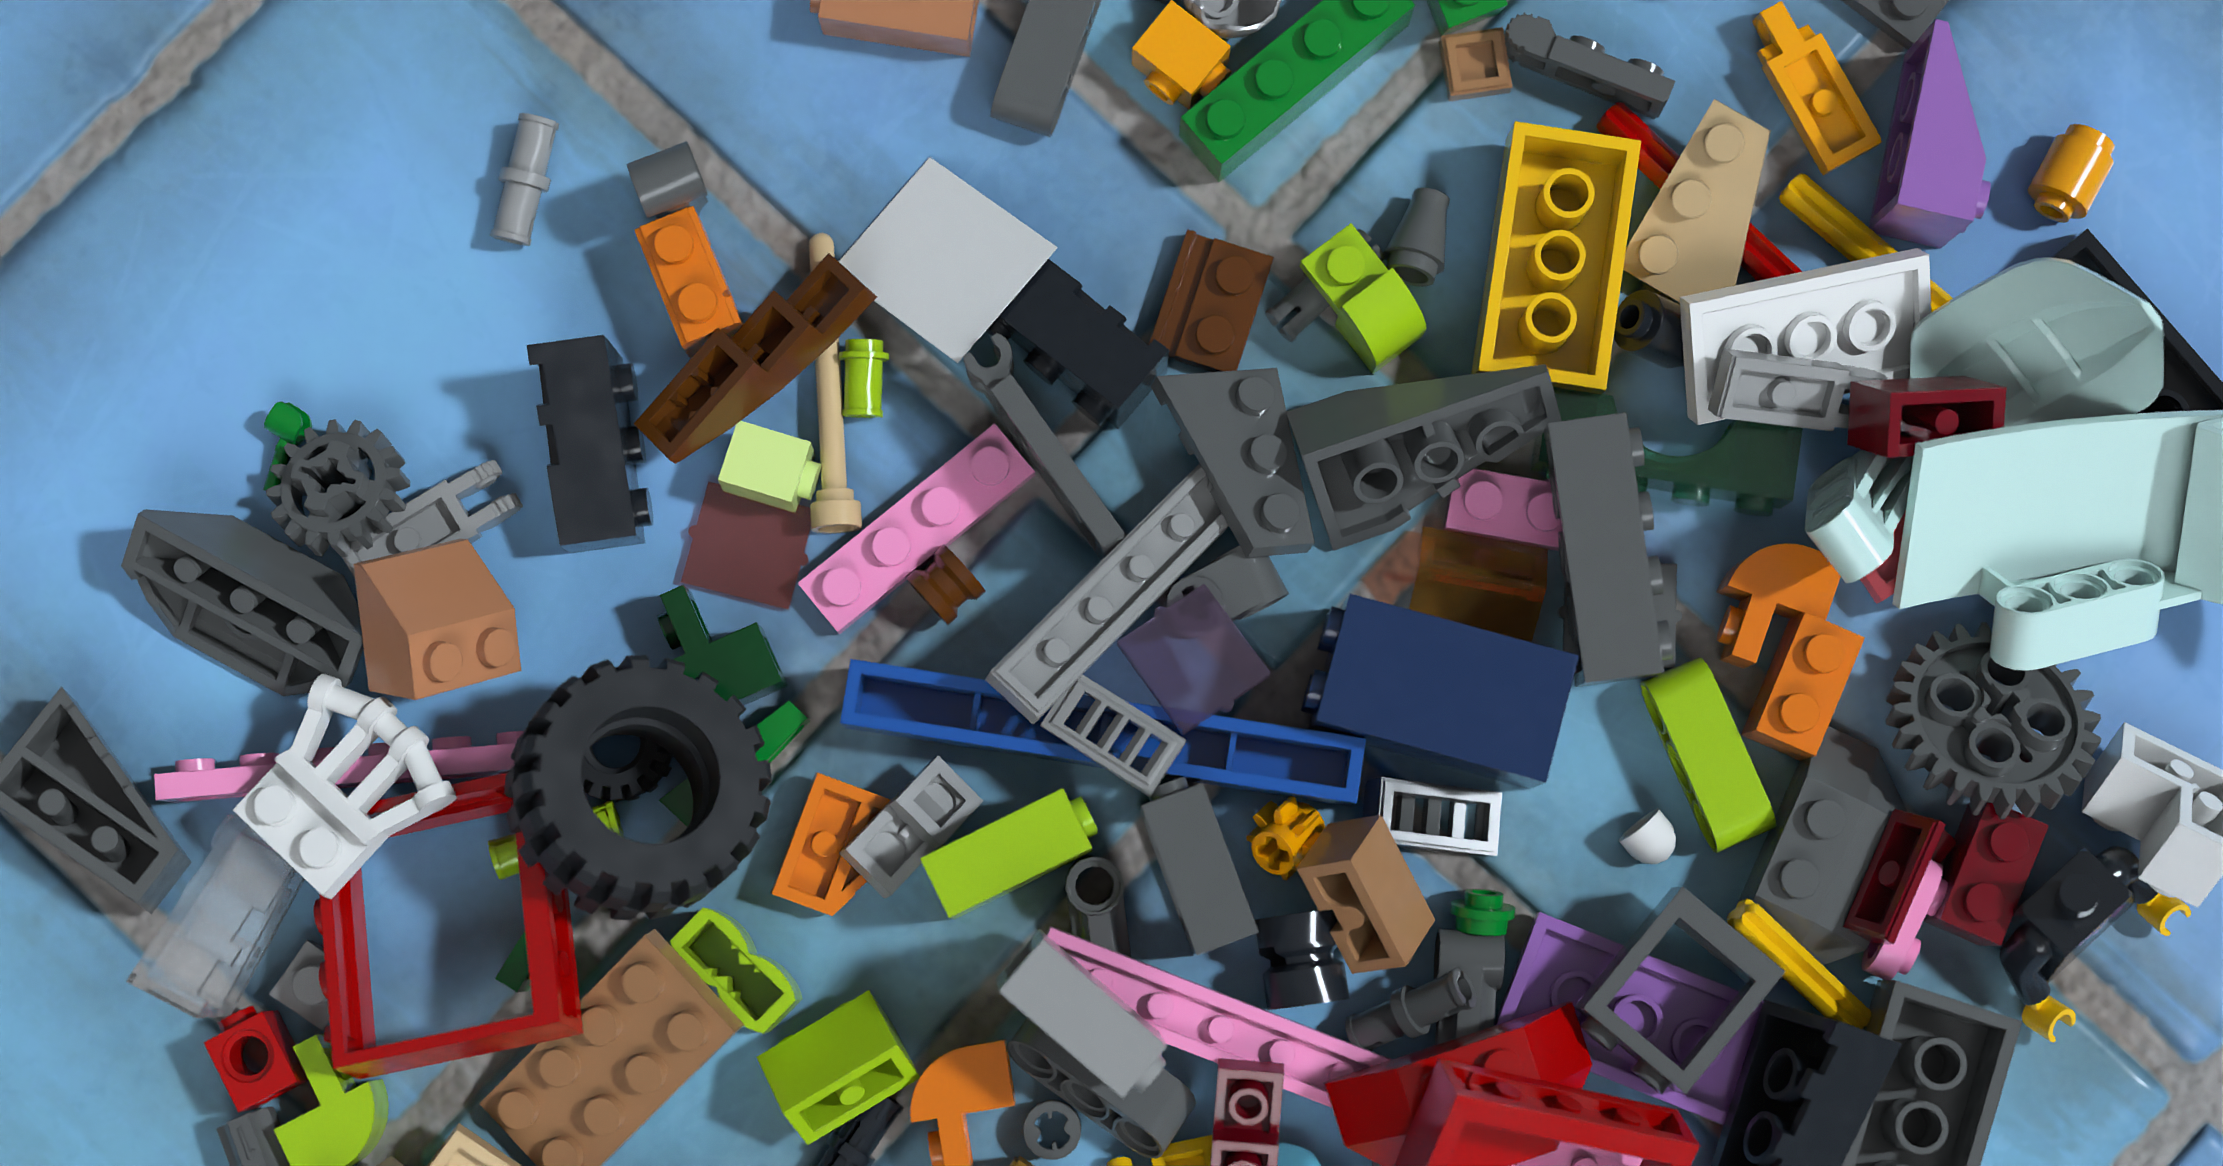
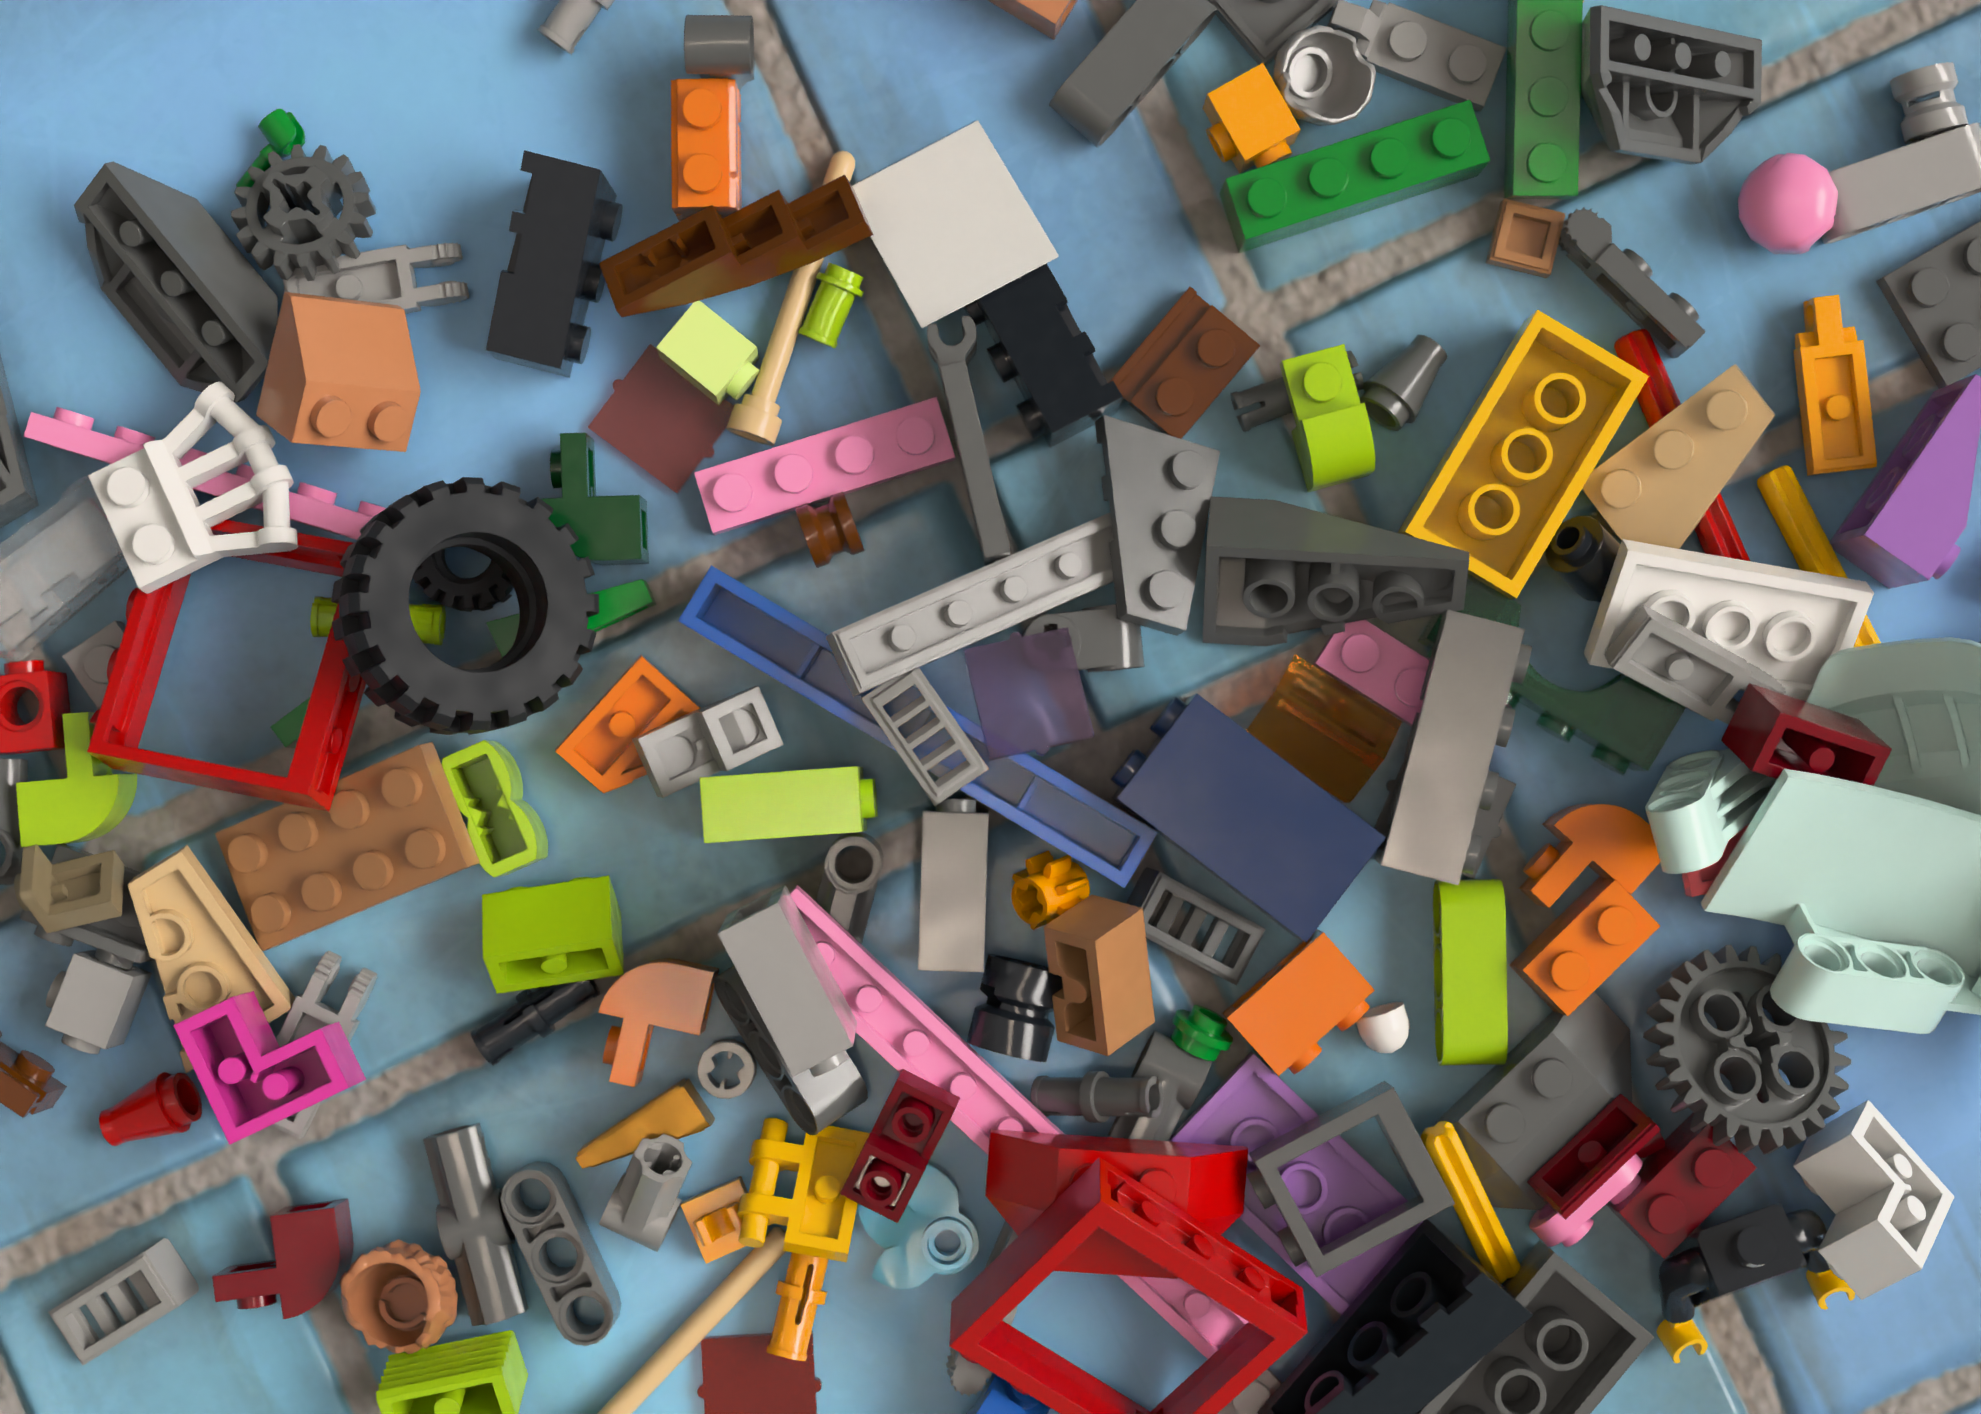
camera: 20 degrees right, 5 degrees up
none -> orange brick [1222,929,1375,1076]

